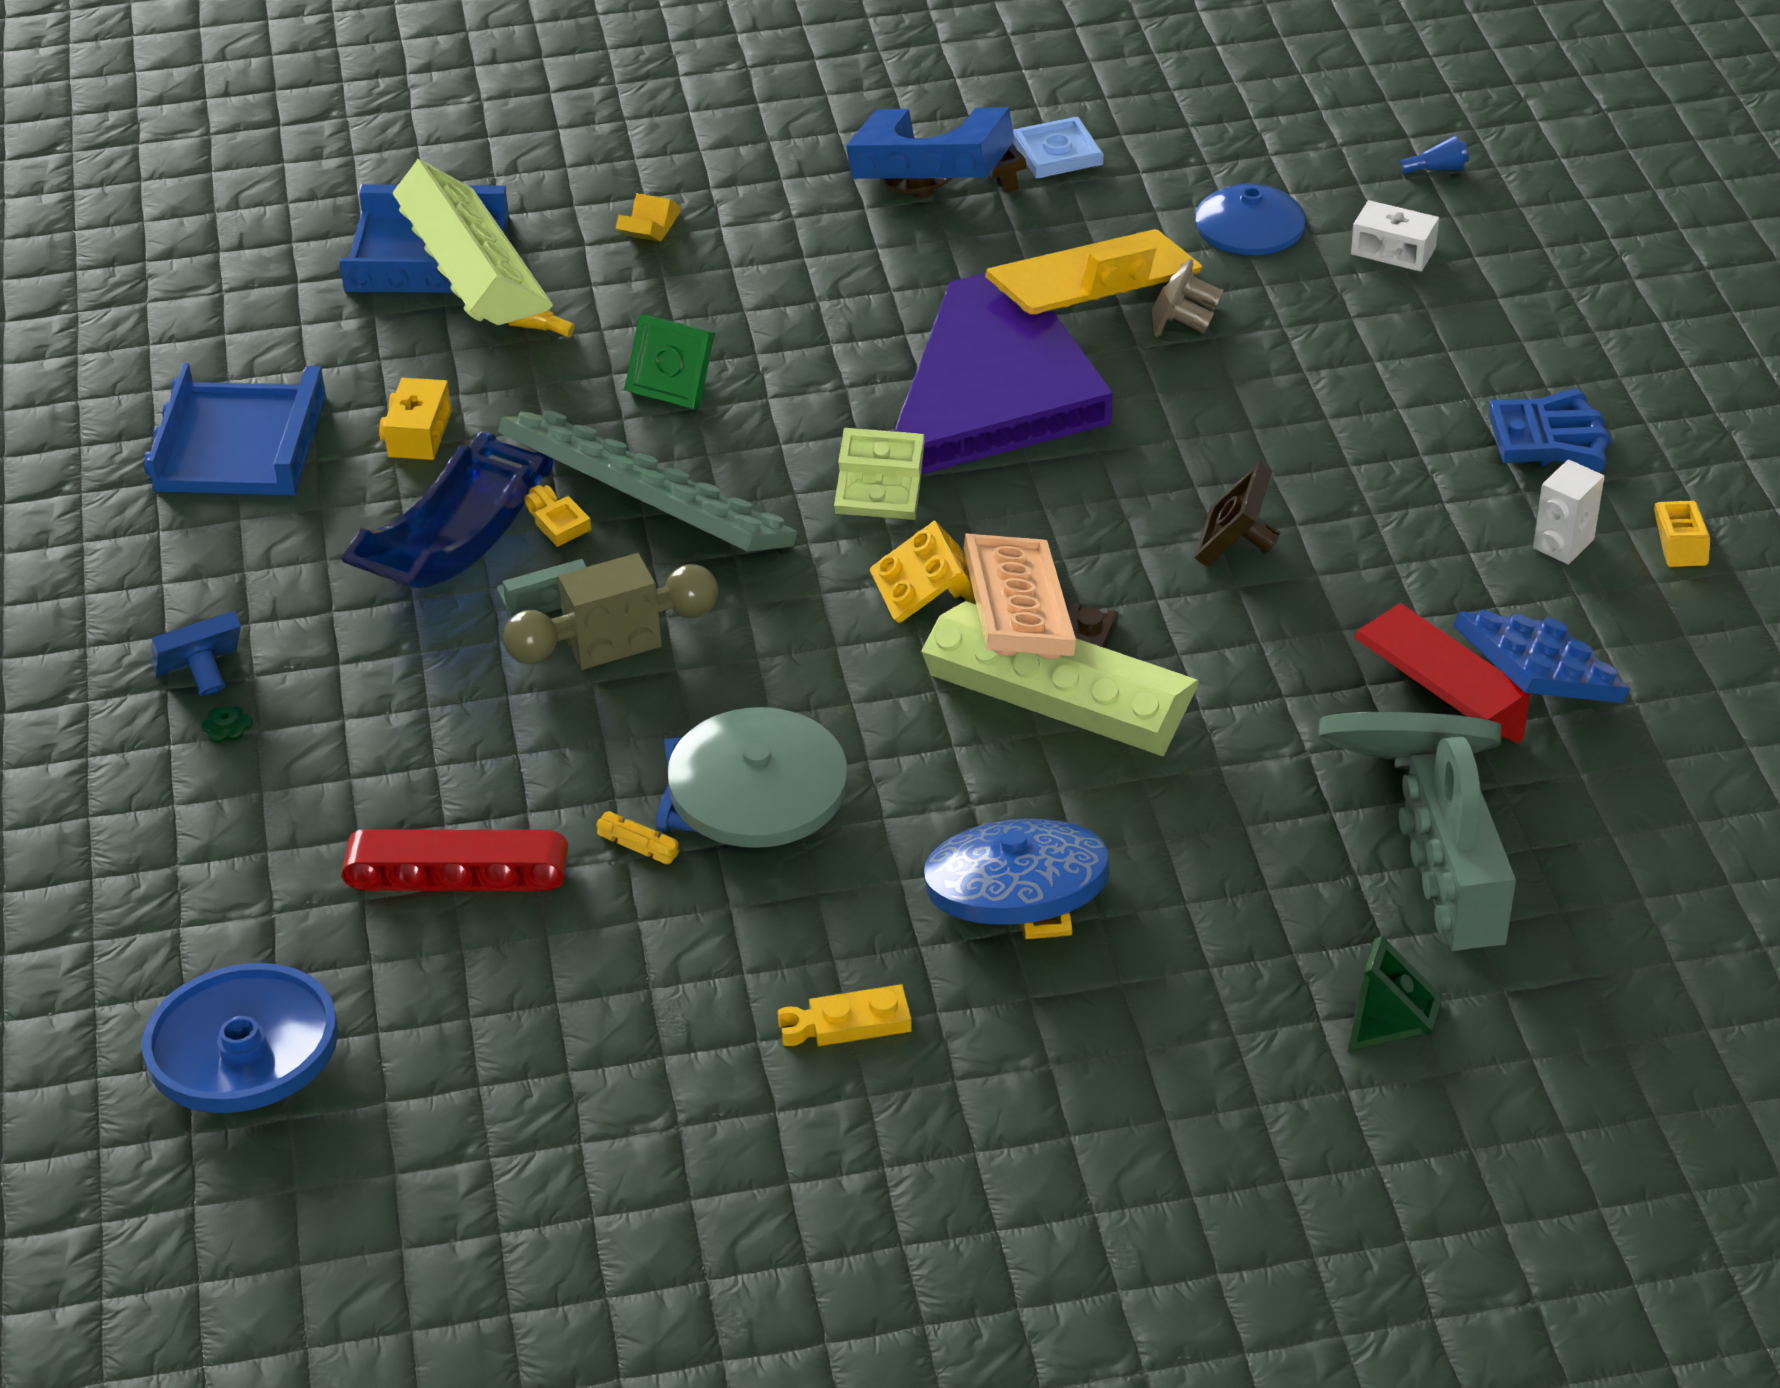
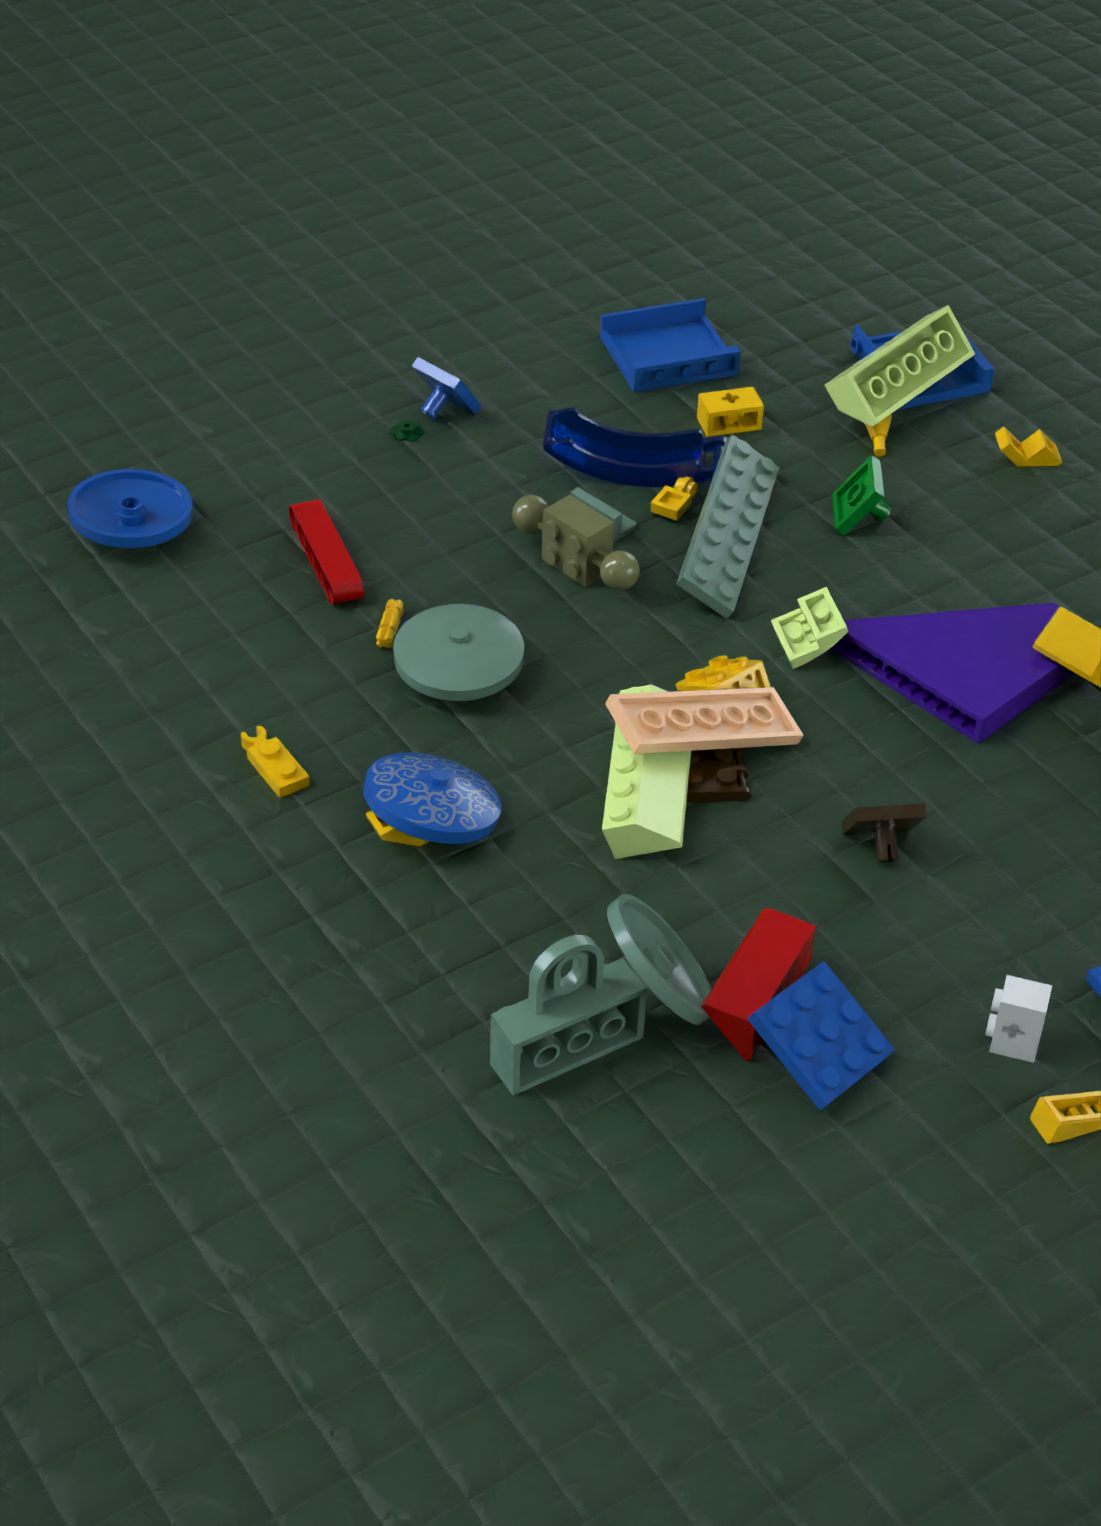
camera: 65 degrees right, 0 degrees up
dark green slope [1348,936,1443,1052] -> none

